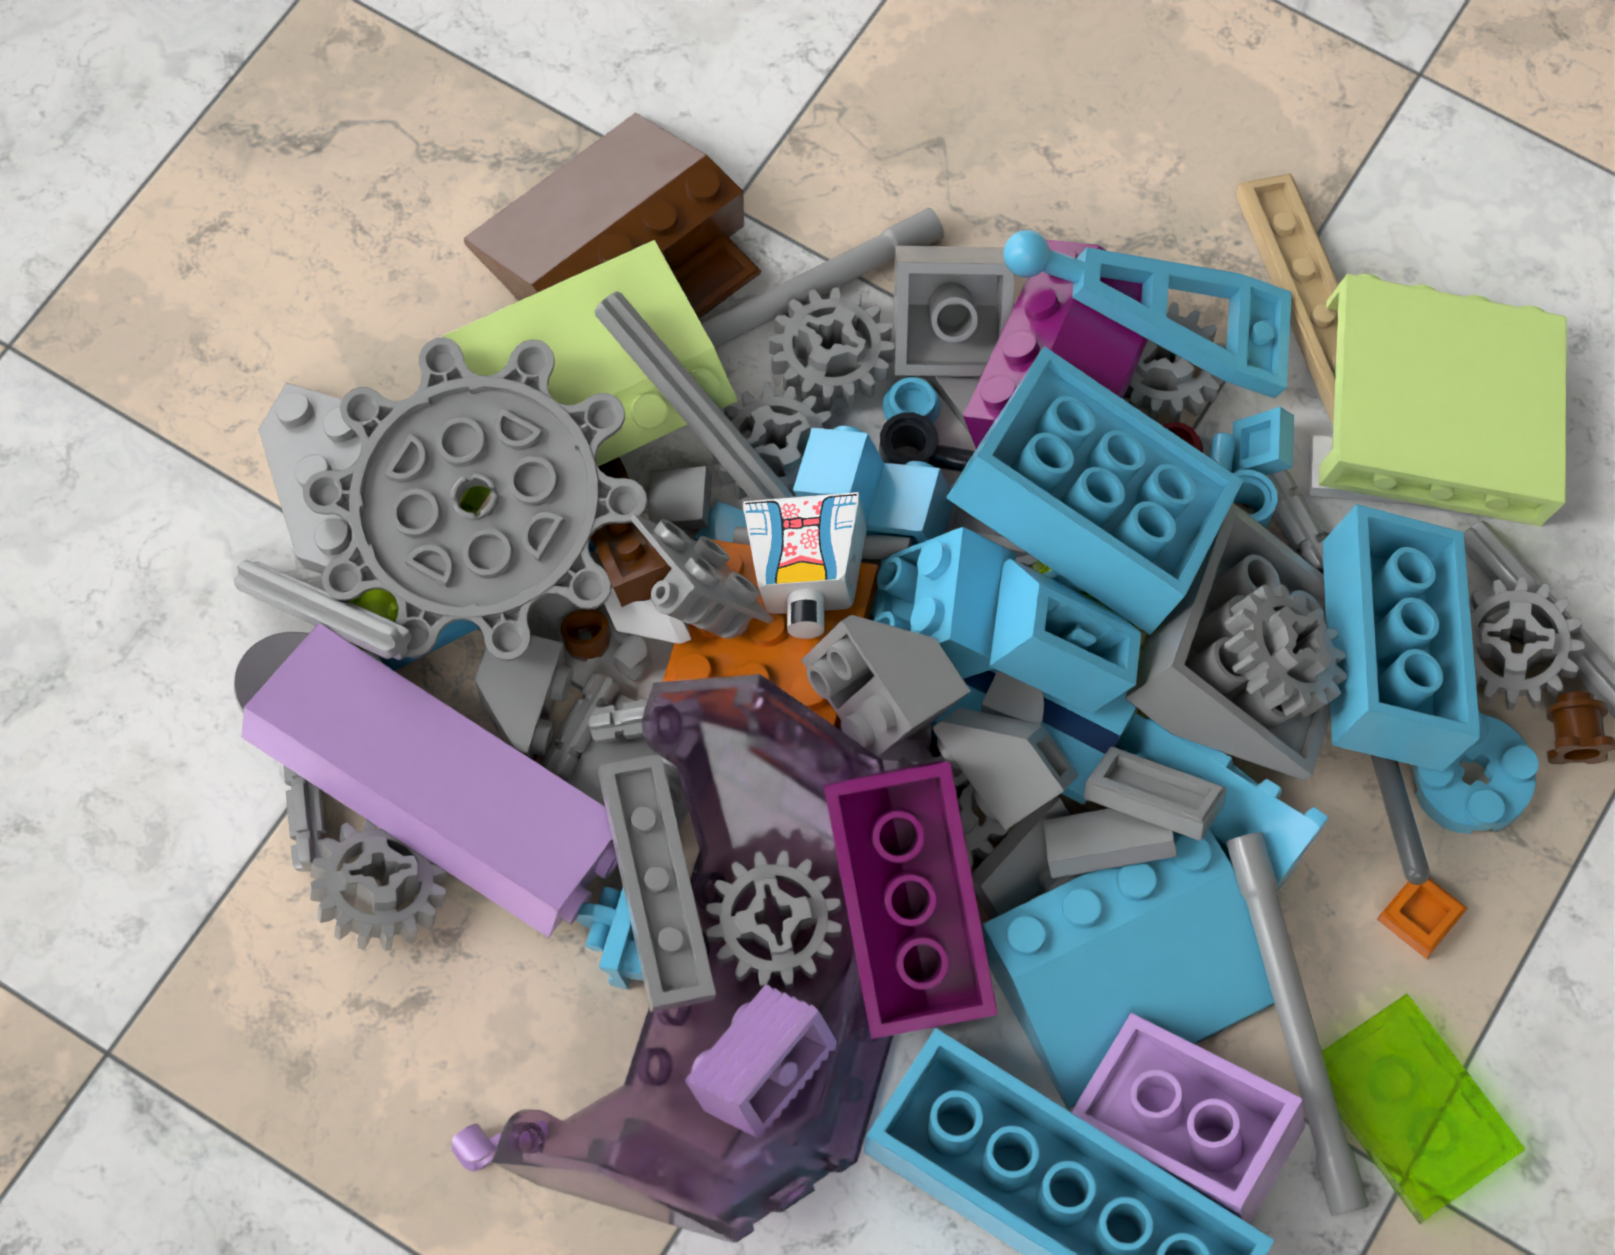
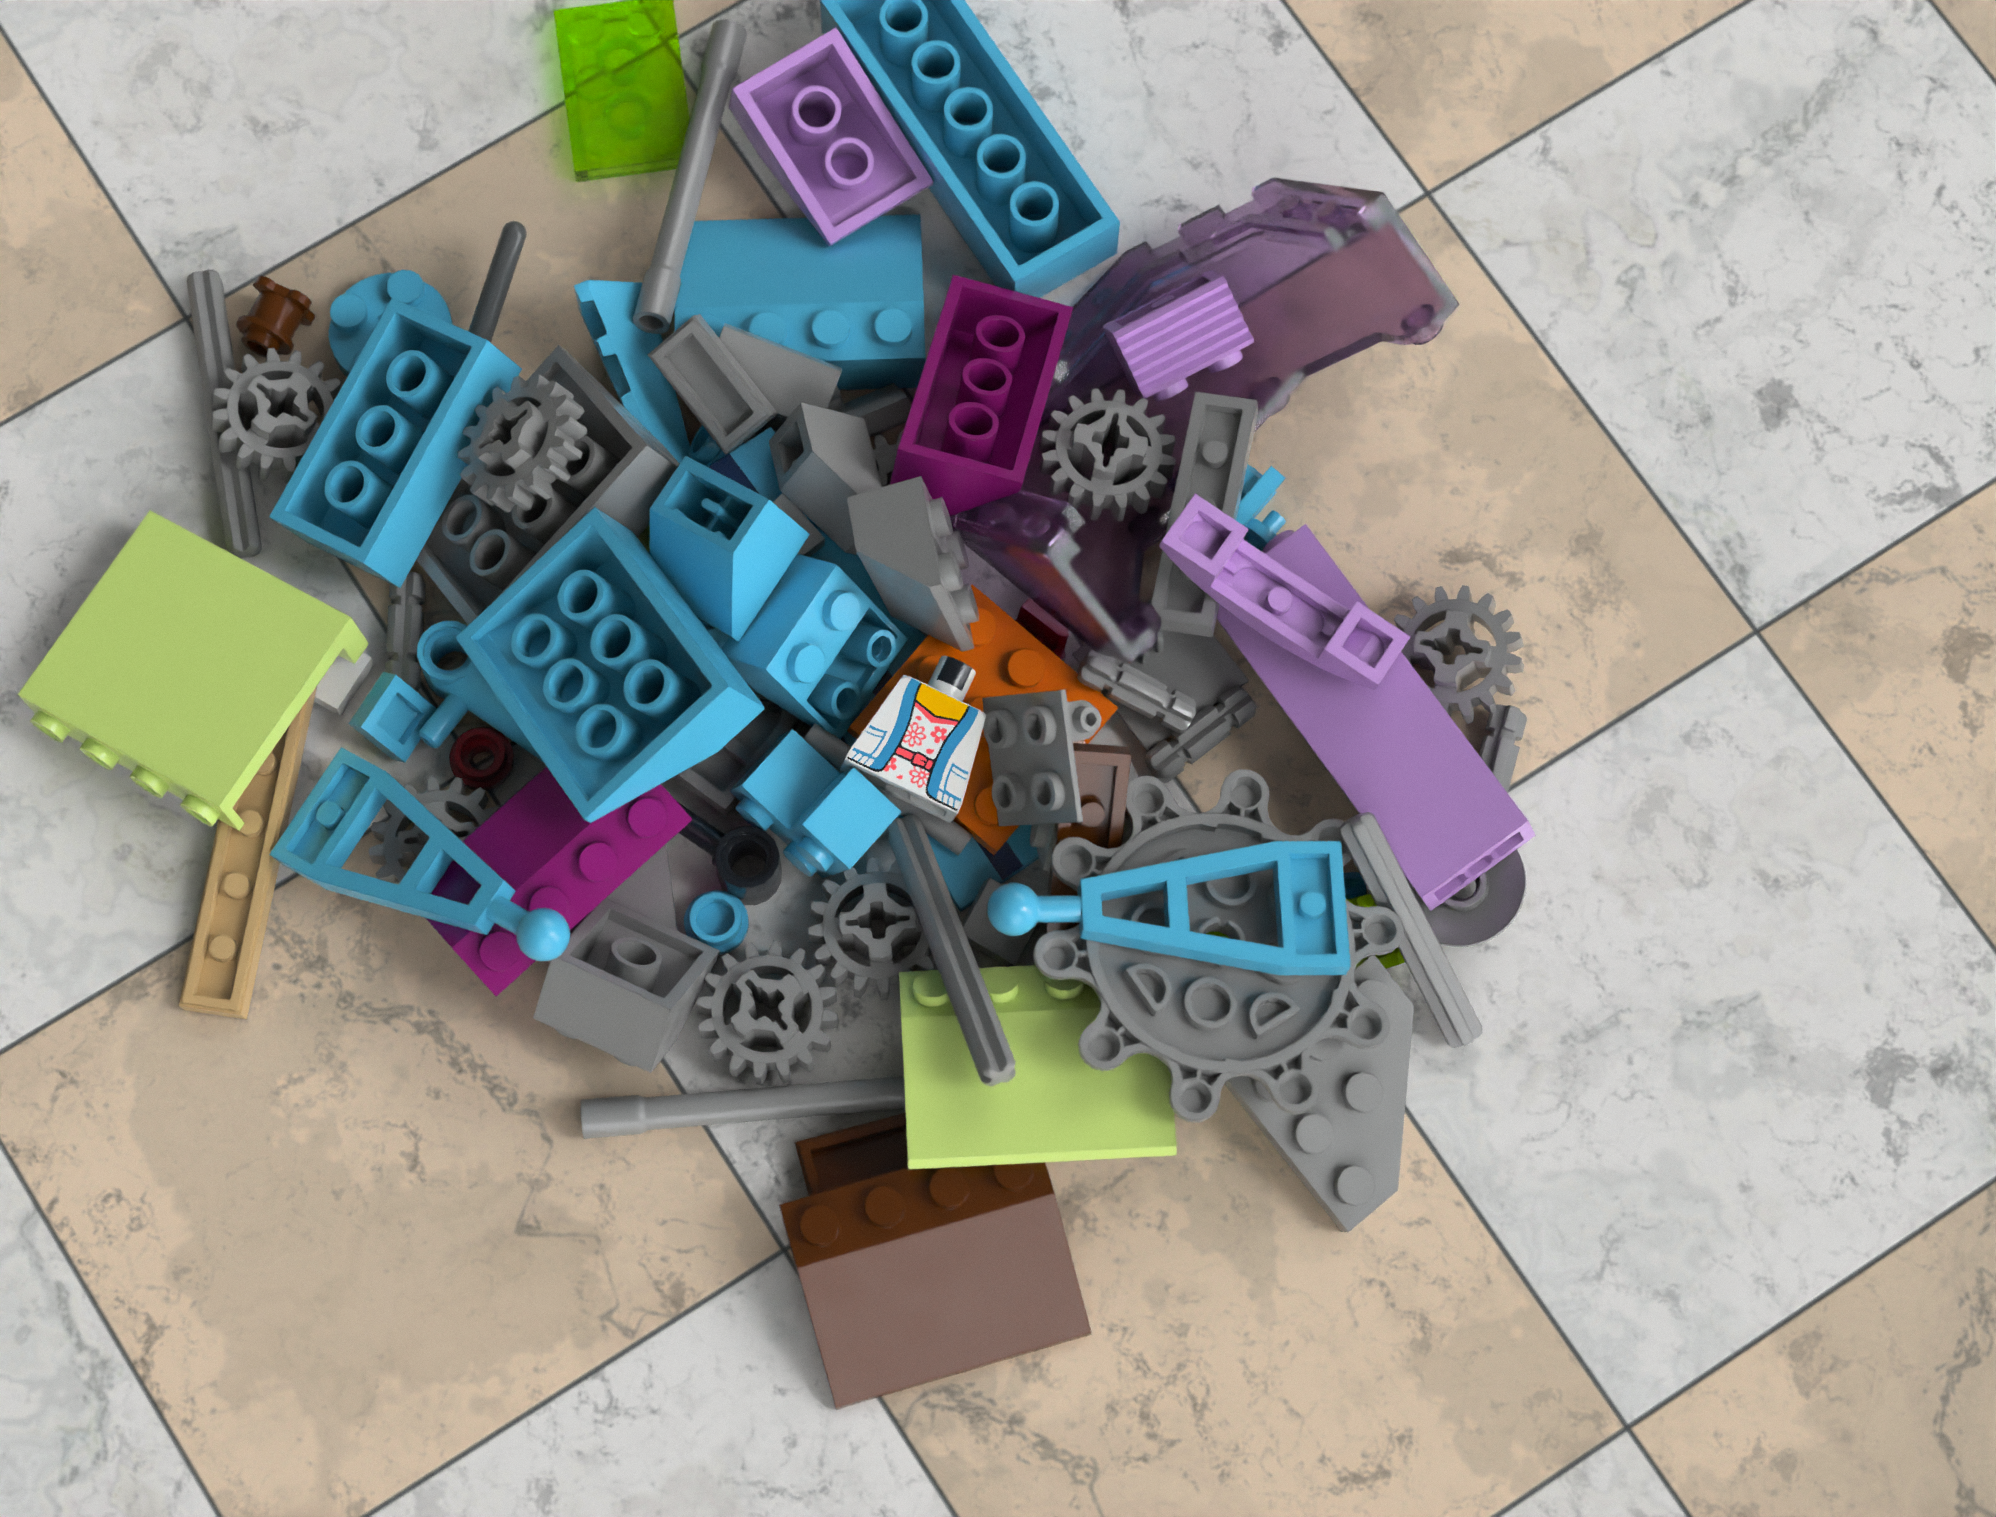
camera: 155 degrees left, 5 degrees up
lavender hand [451,1120,545,1171] -> none
light grey slope [475,635,573,762] -> none
orange tile [1377,878,1468,959] -> none
none -> medium azure plate [987,841,1351,975]
none -> lavender slope [1159,494,1410,690]

